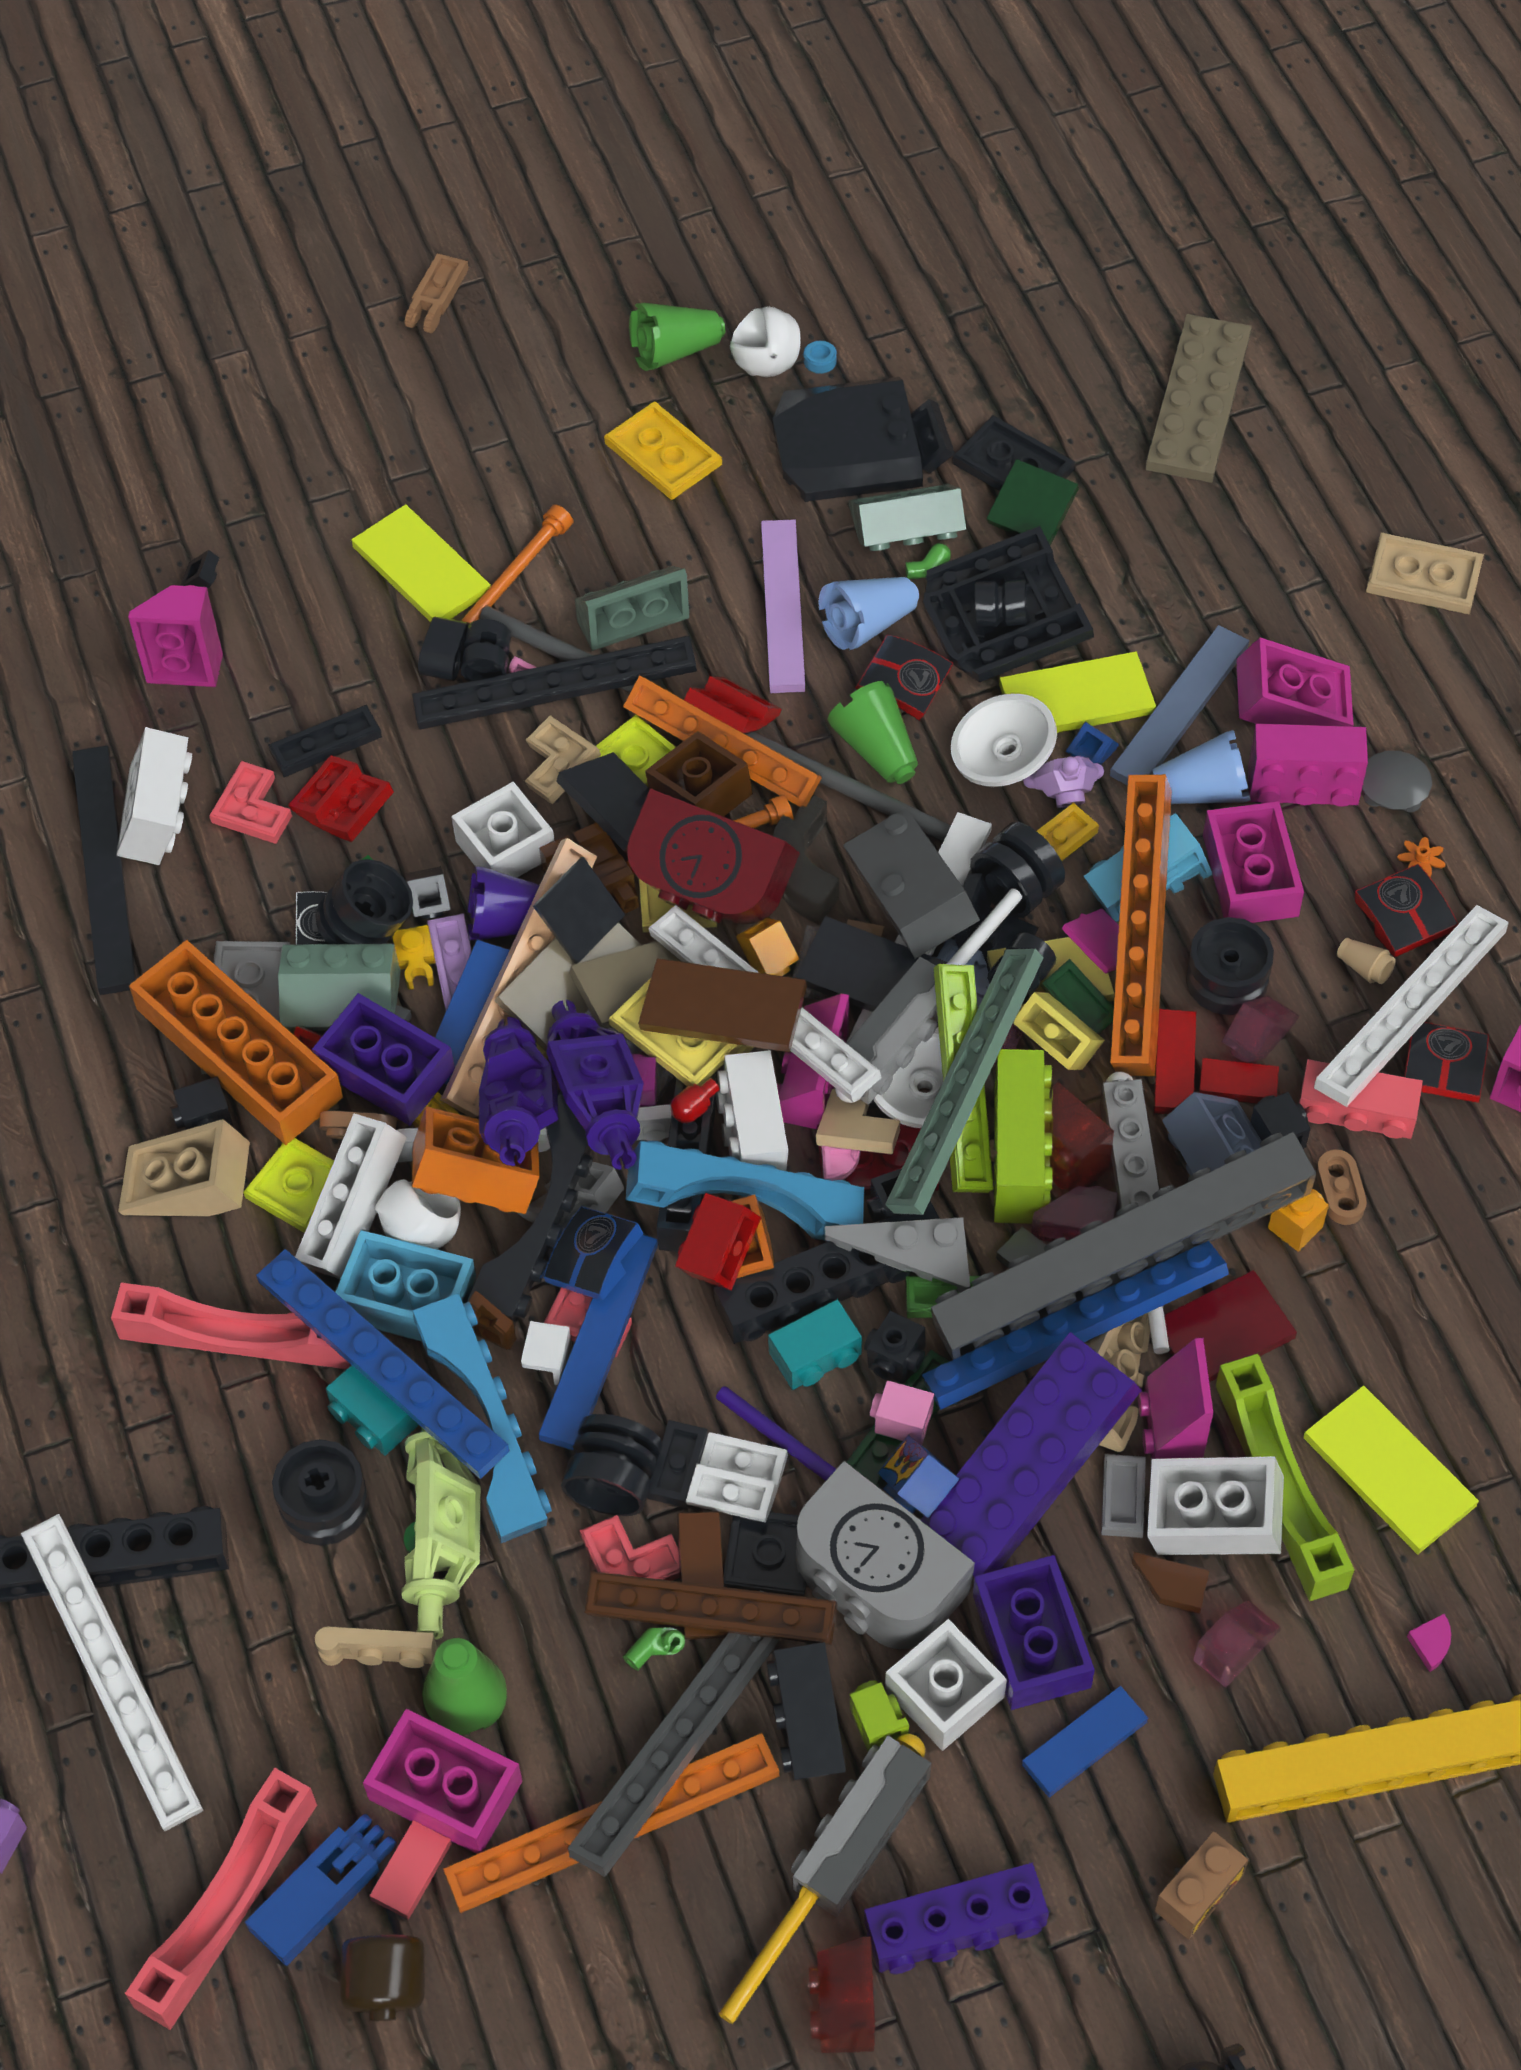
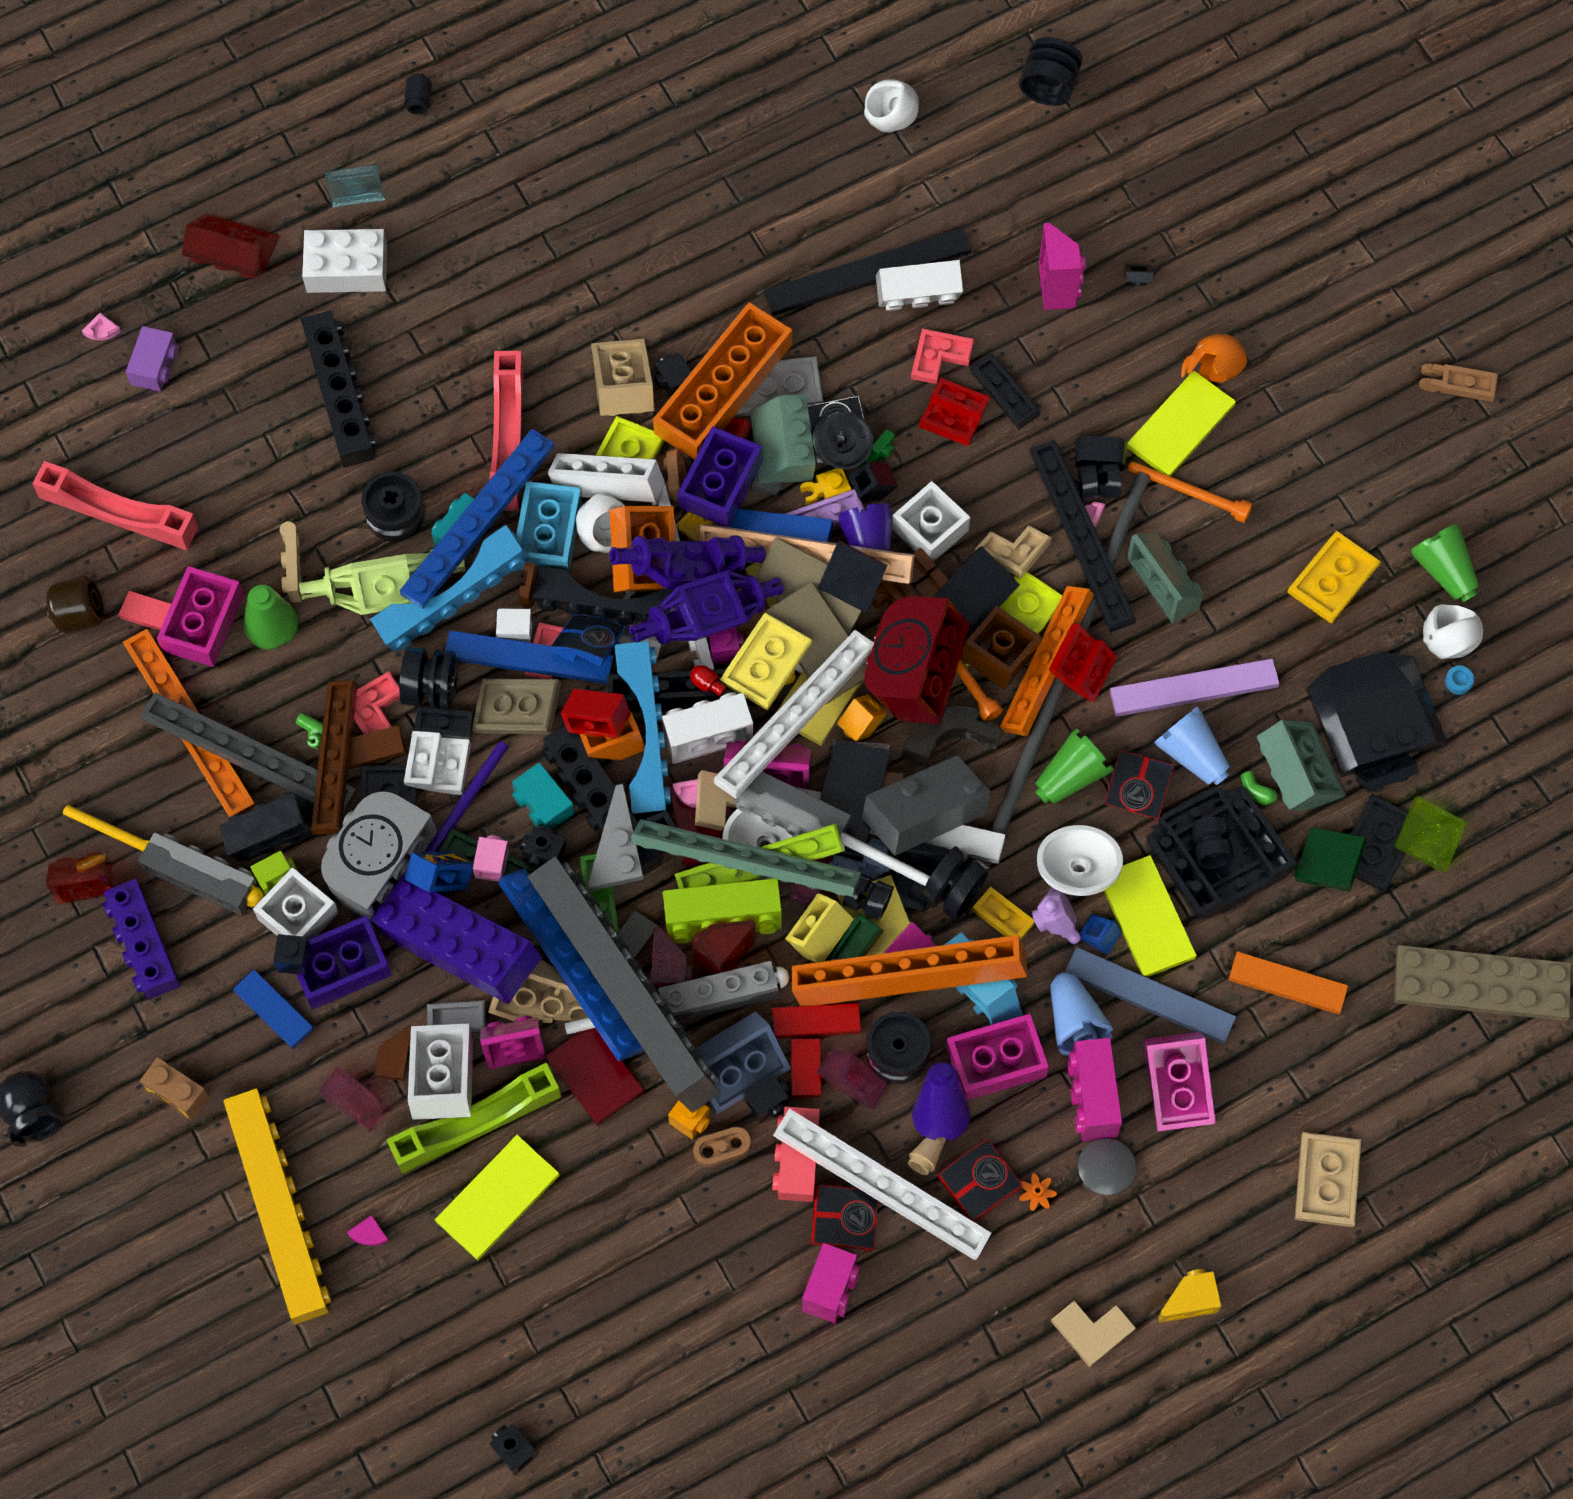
camera: 80 degrees right, 10 degrees up
white tile [21,1514,204,1831] -> none
blue hinge [245,1814,397,1967] -> none
reddish brown tile [638,958,807,1052] -> none
none -> black brick [273,934,311,975]
none -> dark tan tile [472,679,561,735]
none -> dark purple cone [912,1063,971,1140]
none -> orange helmet [1181,334,1247,383]
none -> orange tile [1228,951,1348,1015]
none -> clear neon green tile [1394,796,1467,873]

